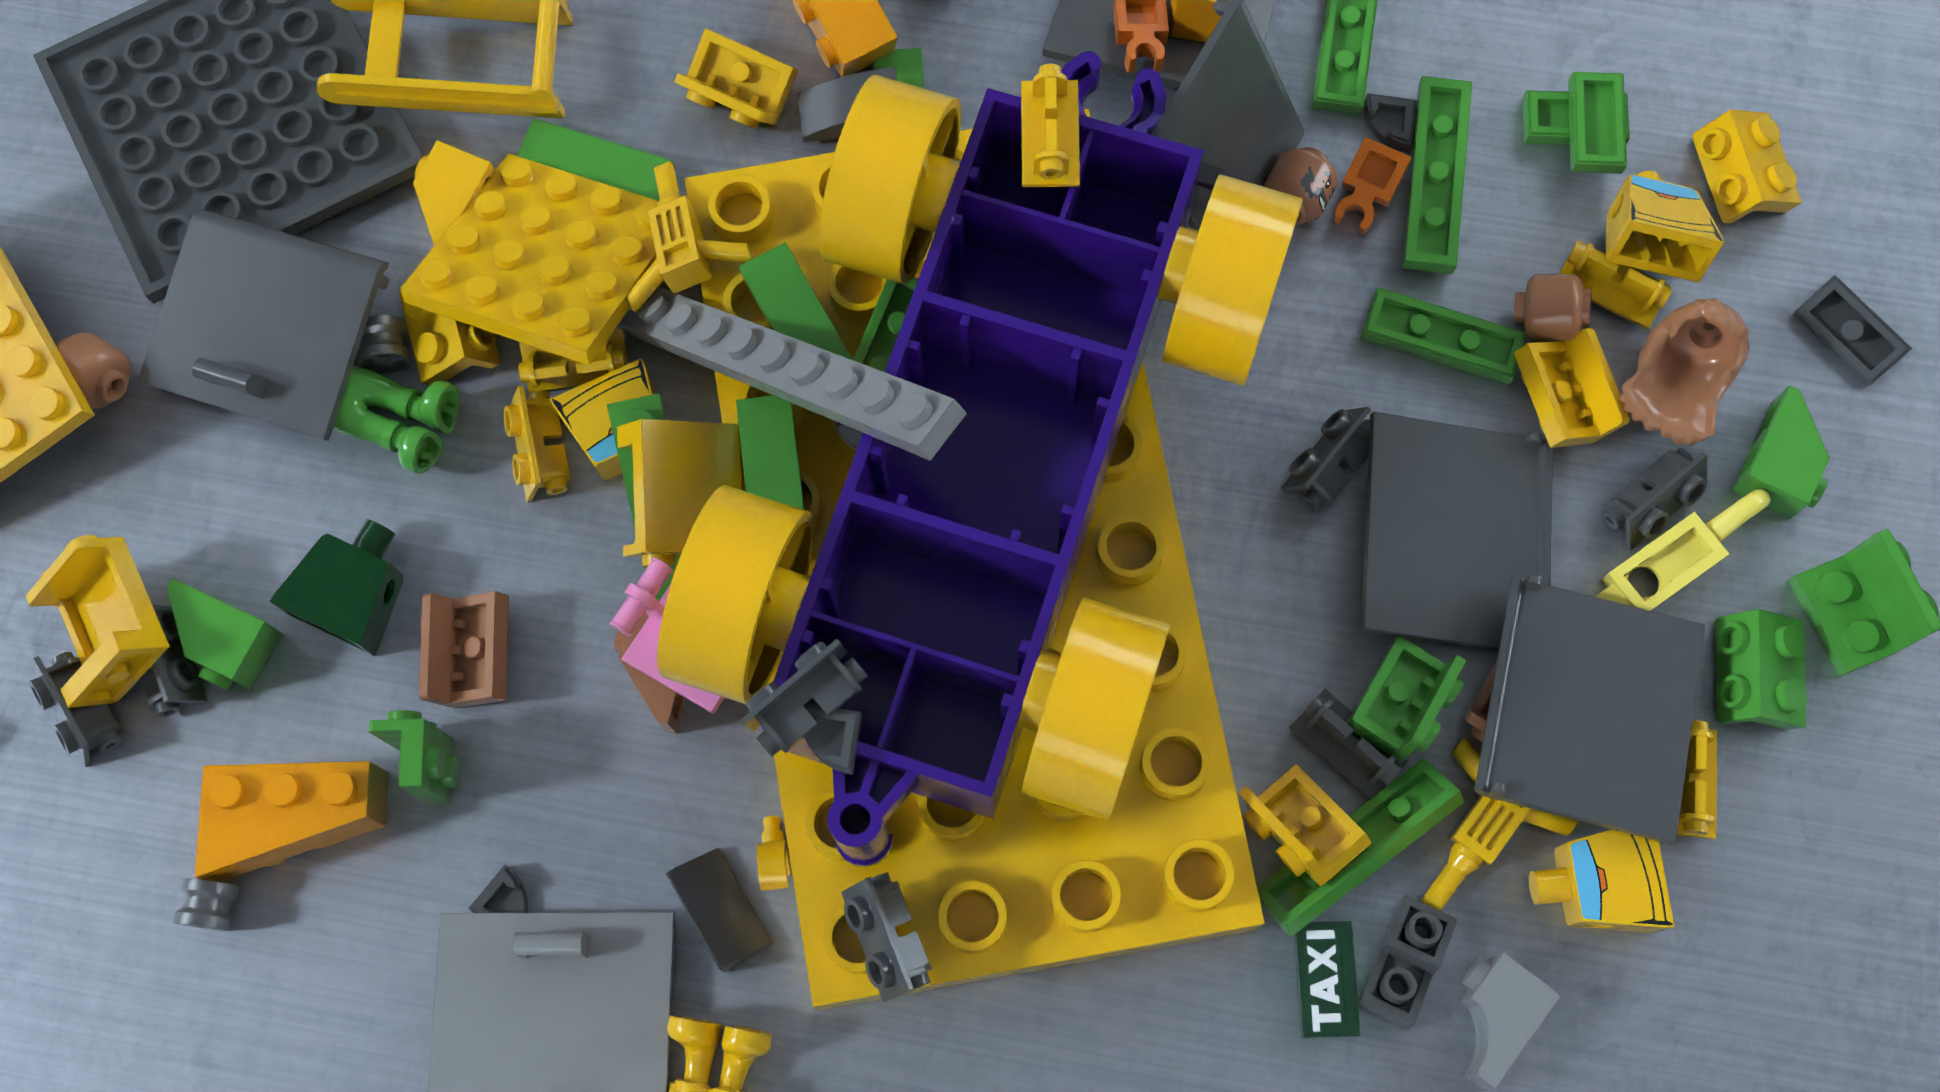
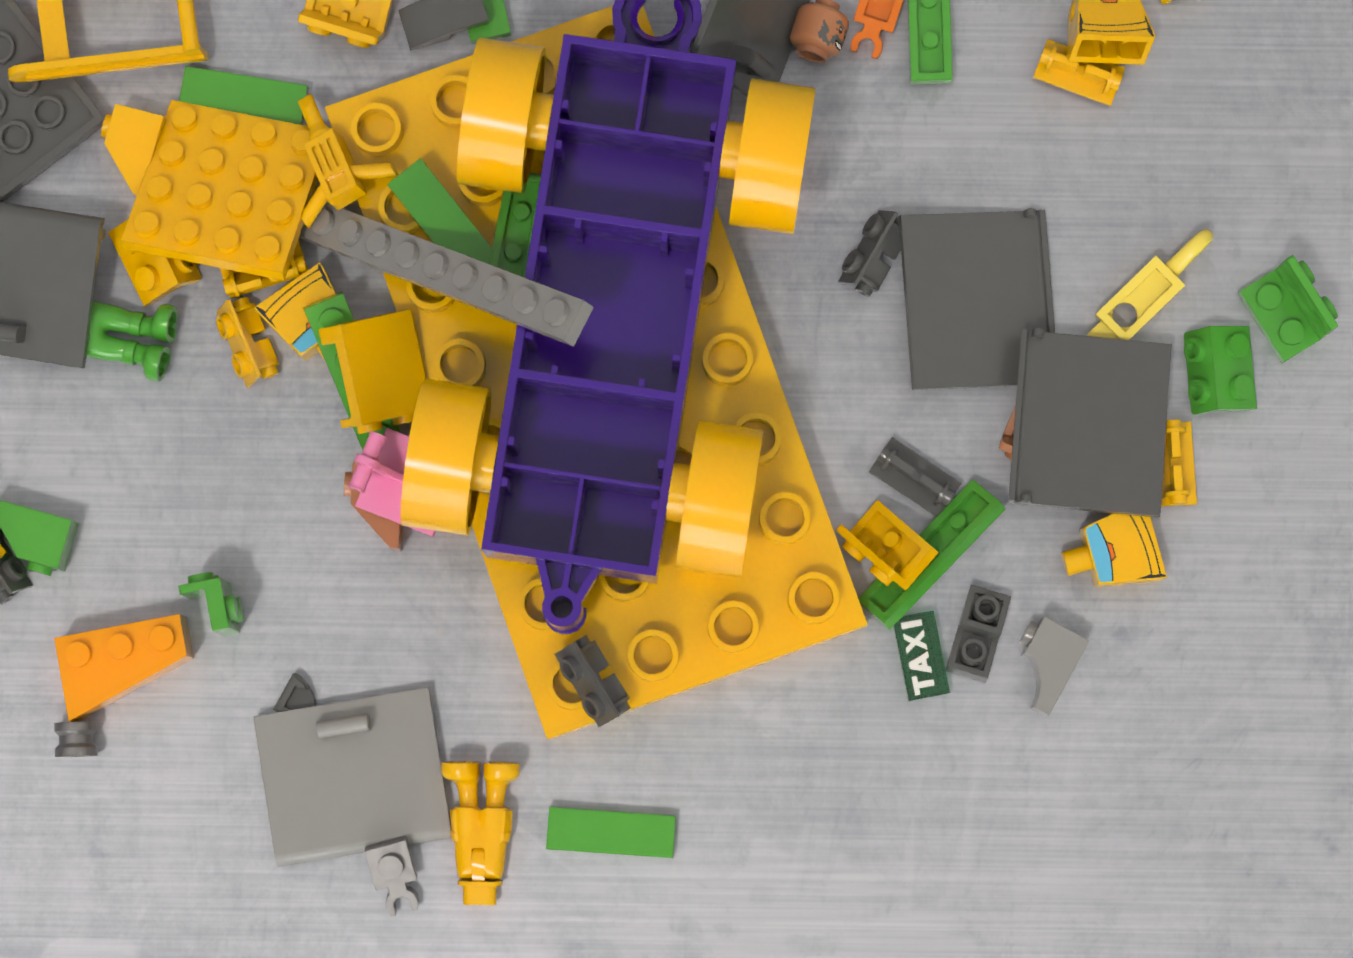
camera: 10 degrees left, 10 degrees up
dark green torso [270,519,403,656] -> none
flat silver wheel [356,315,410,373] -> none
nougat bracket [419,591,509,708] -> none
dark grey slope [666,848,773,973] -> none
bright green tile [736,395,805,510] -> none
dark grey hinge [740,639,868,757] -> none
yellow piece [757,815,791,891] -> none
dark grey tile [804,705,862,775] -> none
yellow hinge [1021,63,1080,187] -> none
bright green bracket [1346,636,1466,762] -> none
bright green tile [1360,287,1526,385] -> none
yellow piece [1420,736,1579,911] -> none
yellow bracket [1513,328,1630,448] -> none
nougat head [1514,274,1592,342] -> none
dark grey hinge [1602,448,1707,551] -> none
nougat piece [1619,298,1750,446] -> none
bright green slope [1731,385,1830,519] -> none
dark grey slope [1794,275,1912,385] -> none

